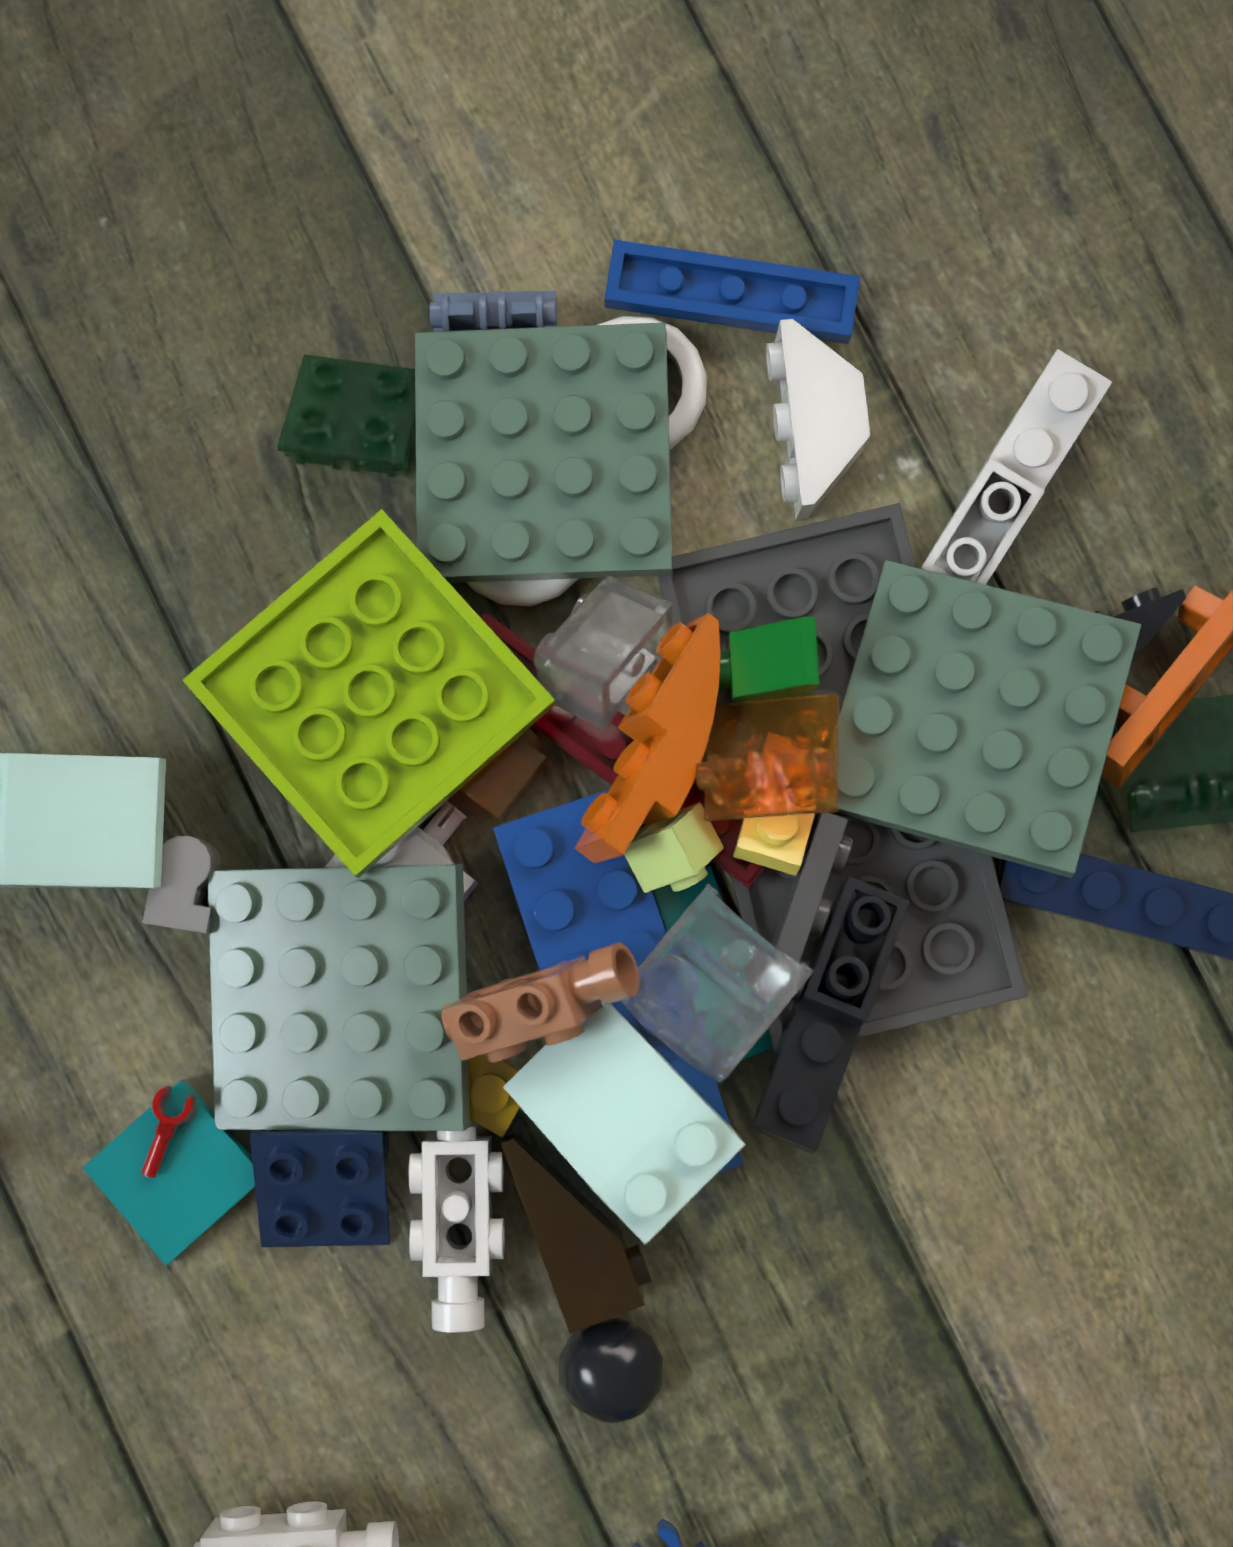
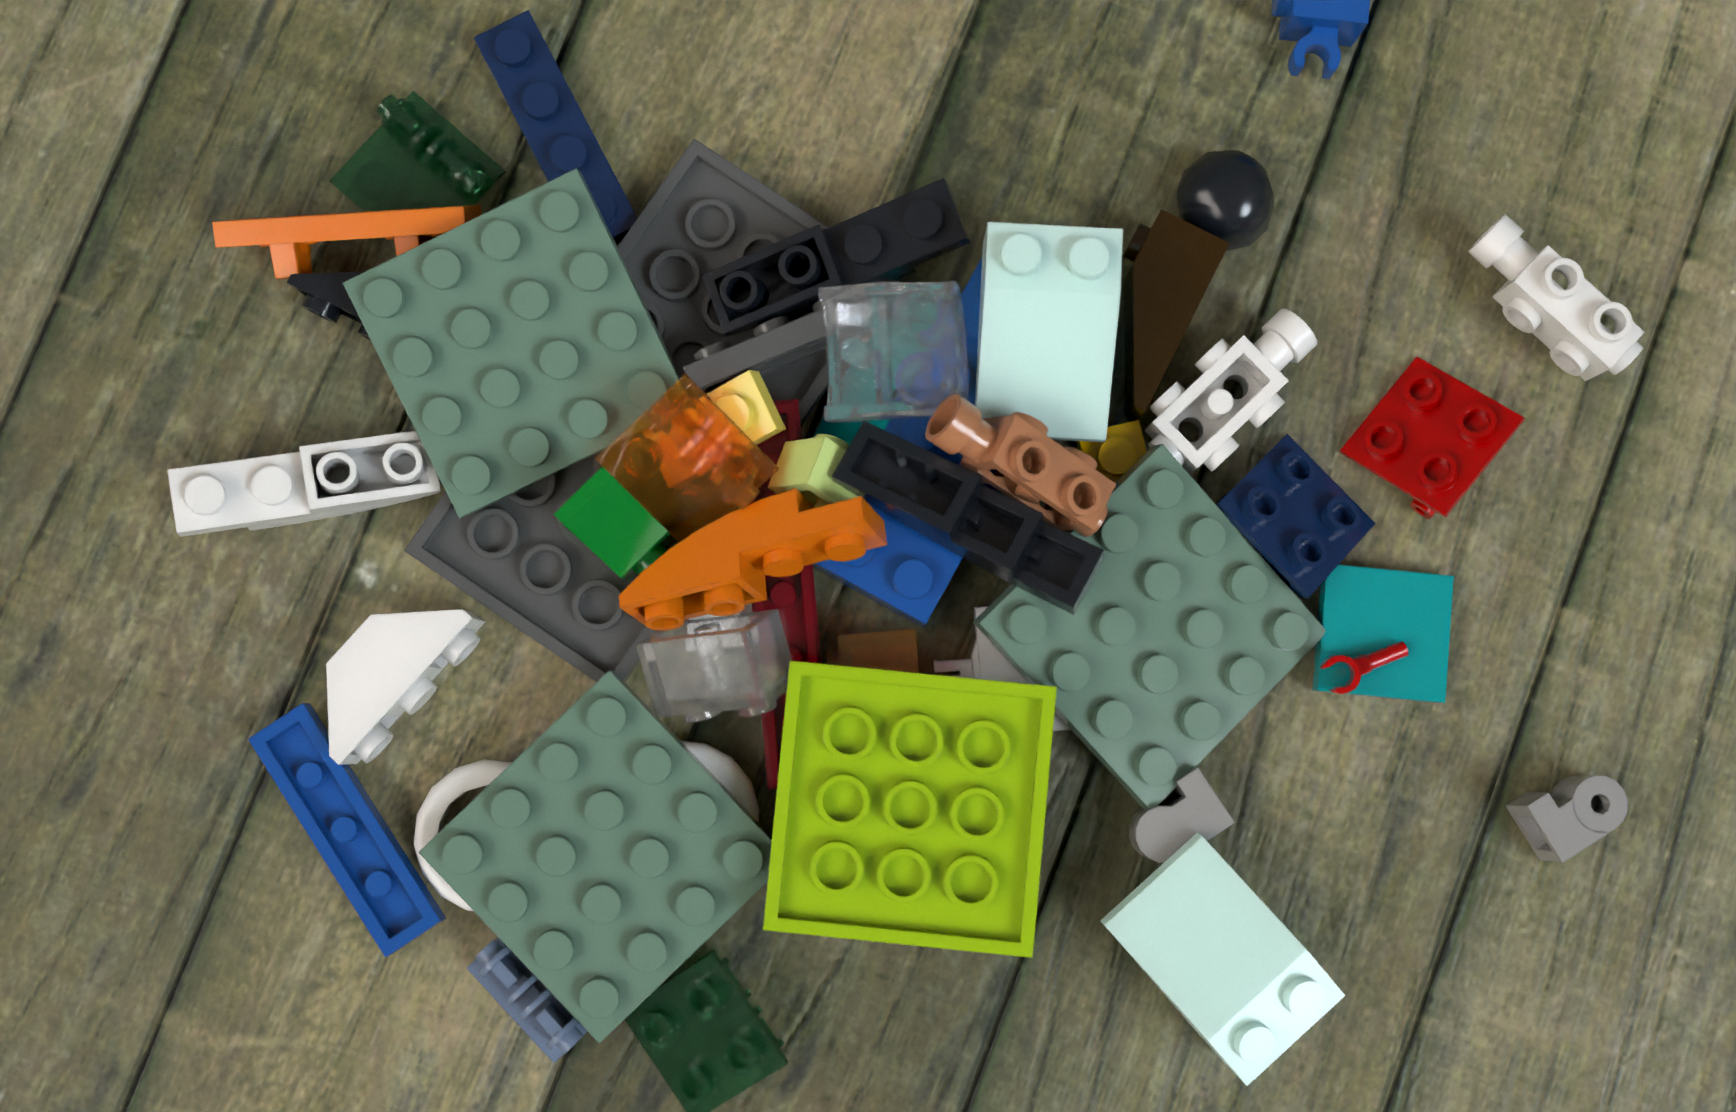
camera: 135 degrees left, 0 degrees up
none -> black slope [832,421,1104,615]
none -> red hinge [1340,356,1525,519]

